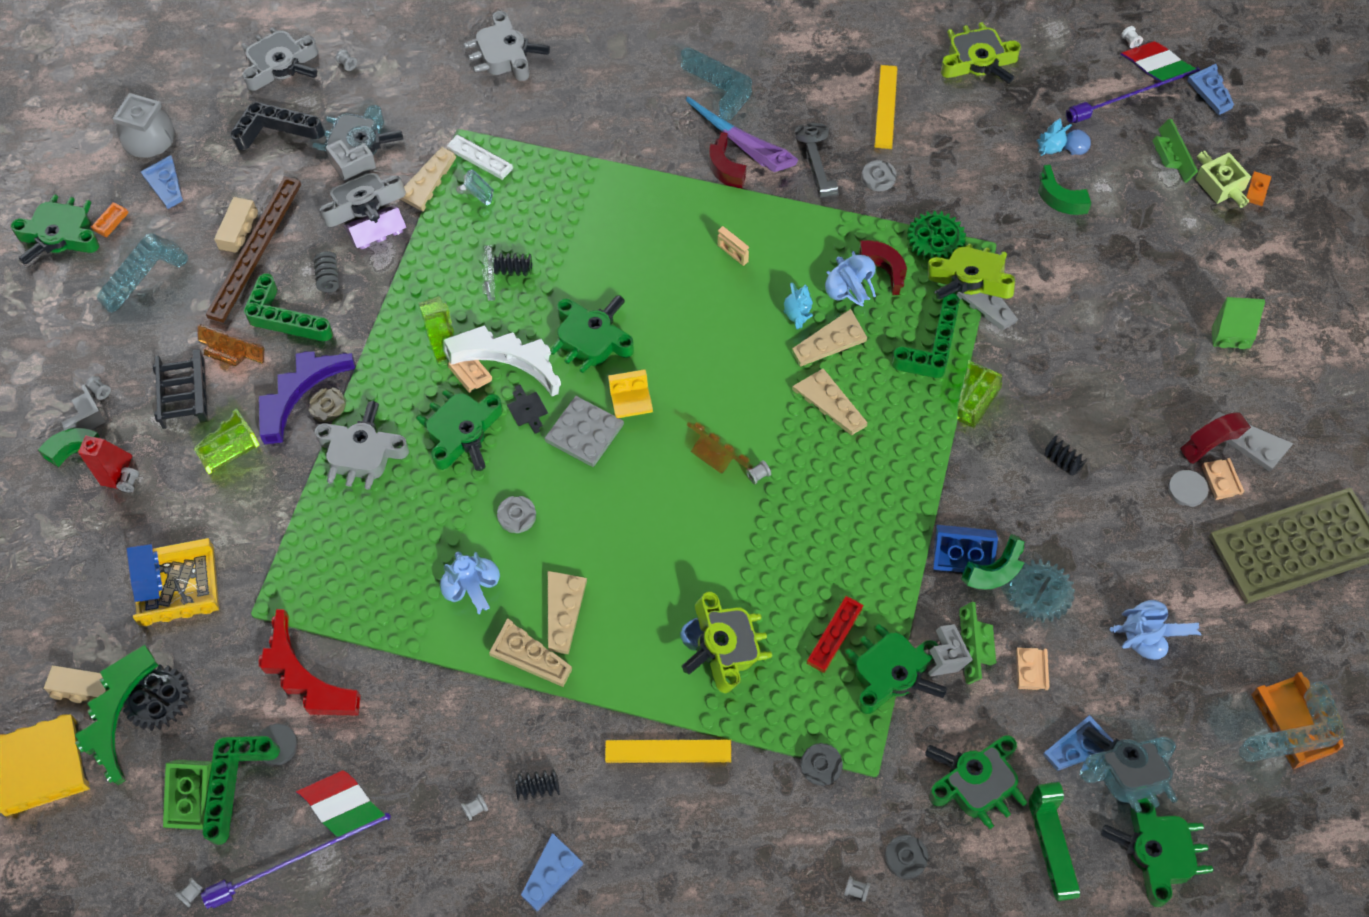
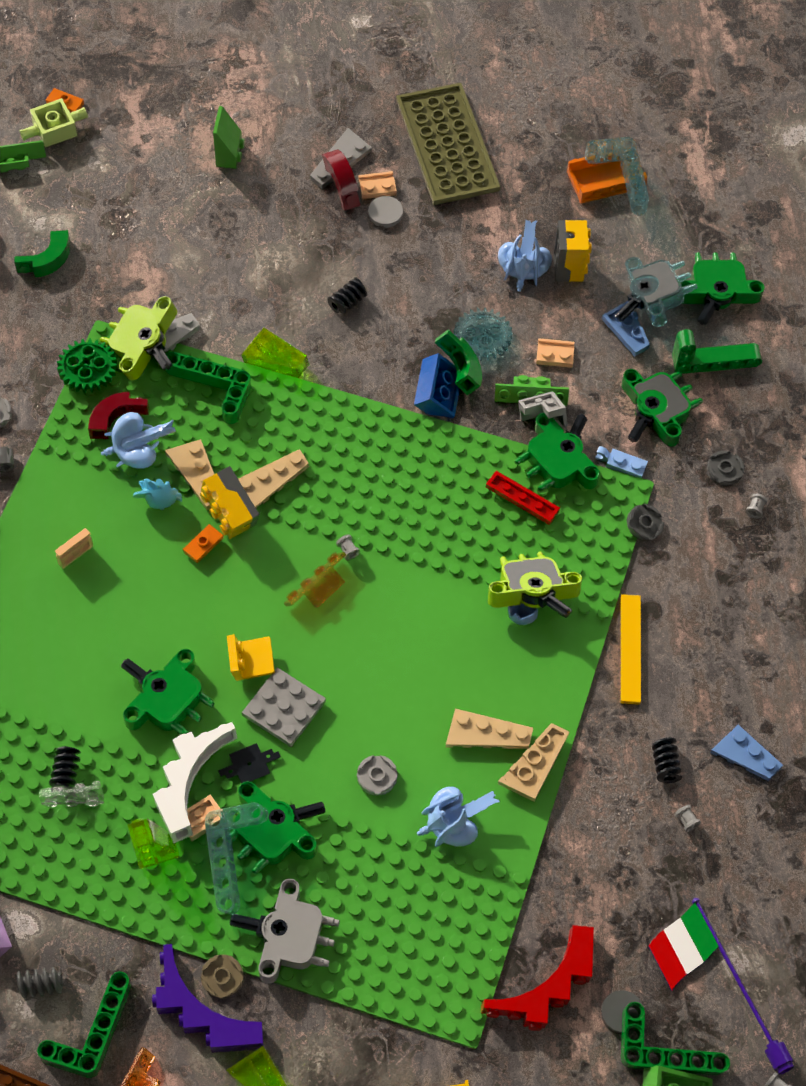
camera: 90 degrees left, 0 degrees up
none -> orange plate [183,524,224,563]
none -> yellow piece [200,466,260,539]
none -> clear light blue beam [205,803,268,915]
none -> yellow piece [554,220,592,282]
none -> light blue plate [595,446,648,478]

